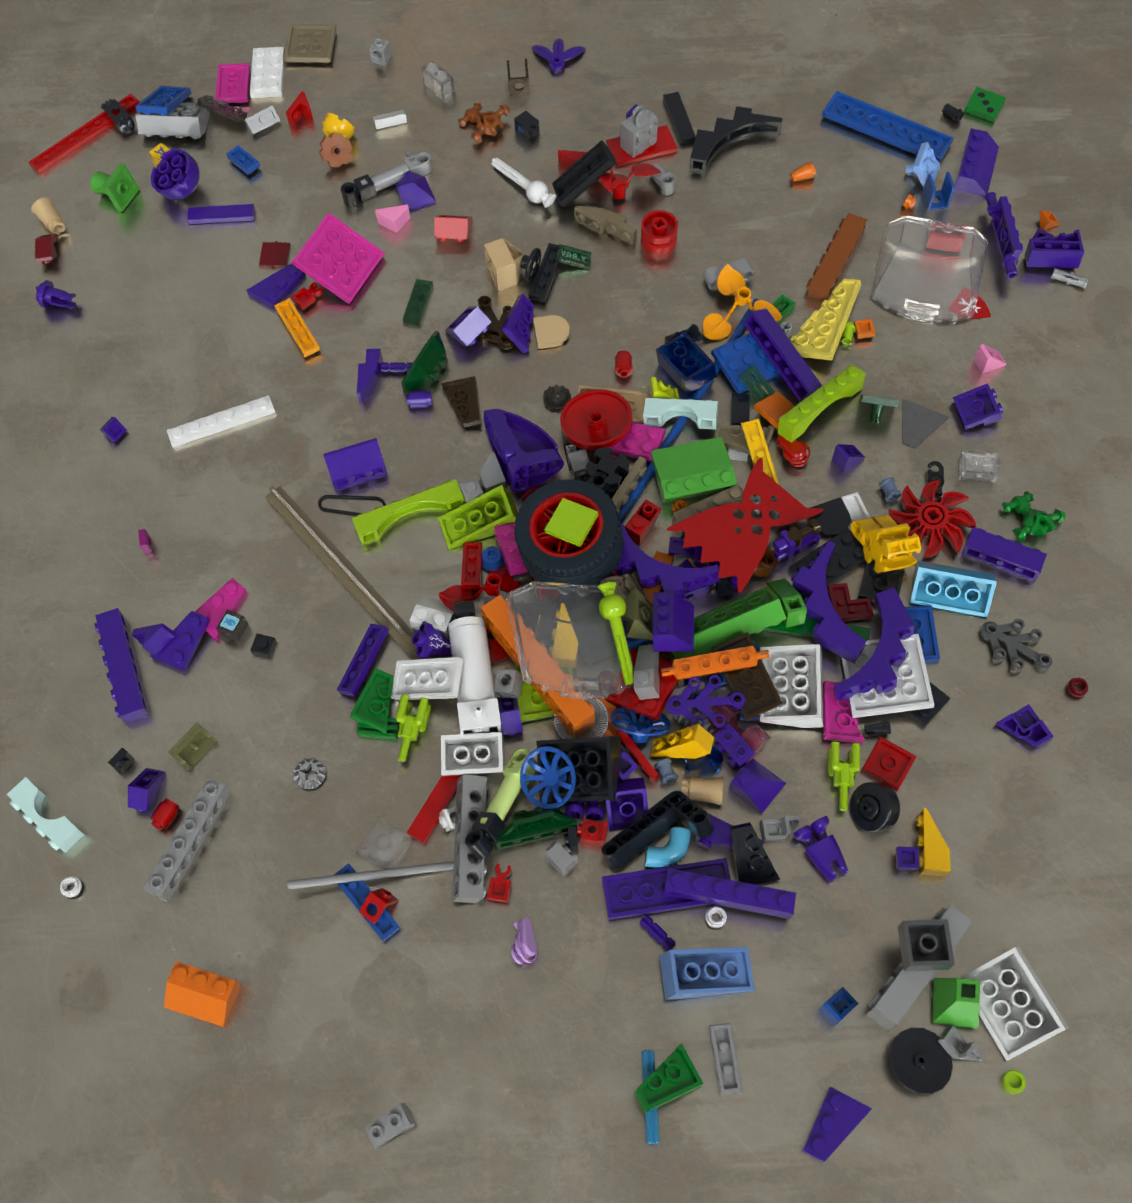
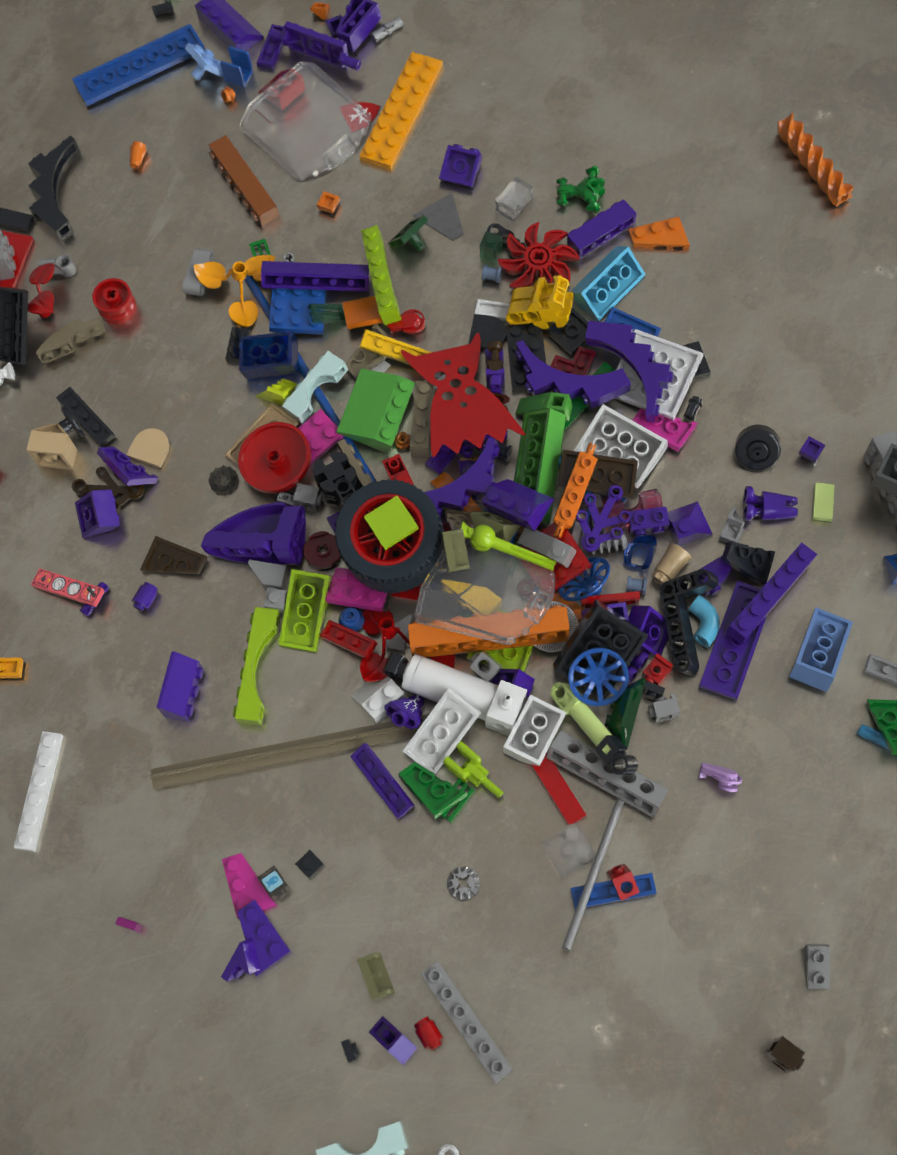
camera: 55 degrees left, 5 degrees up
dark purple brick [94,608,149,723] -> none
orange slope [164,961,242,1028] -> none
black piece [318,495,386,515] -> none
dark purple slope [357,348,383,403] -> none
dark green wedge [401,331,448,394] -> none
clear green tile [403,279,433,326] -> none
white bracket [438,806,456,832] -> none
red plate [487,863,512,903] -> none
clear green tile [556,244,591,269] -> none
red brick [615,350,633,378] -> none
dark purple axle [640,915,676,951] -> none
yellow slope [650,724,714,759] -> none
white plate [705,906,727,928] -> none
black slope [731,393,750,426] -> none
light yellow wing [790,279,861,361] -> none
lime plant [828,742,860,811] -> none
dark purple slope [831,444,865,473] -> none
lime pin [841,322,856,345] -> none
red tile [861,736,917,791] -> none
yellow slope [916,808,951,877] -> none
bright pink slope [974,343,1007,374] -> none
dark grey plant [980,619,1052,672] -> none
dark purple slope [996,704,1054,748] -> none
dark red plate [1067,678,1088,697] -> none
none -> coral tile [31,568,105,607]
none -> dark purple tile [256,24,285,70]
none -> light orange plate [359,52,443,169]
none -> olive hinge [441,529,470,572]
none -> clear green brick [479,231,503,262]
none -> orange wing [628,216,690,249]
none -> dark brown brick [764,1036,805,1073]
none -> yellowish green tile [812,483,835,522]

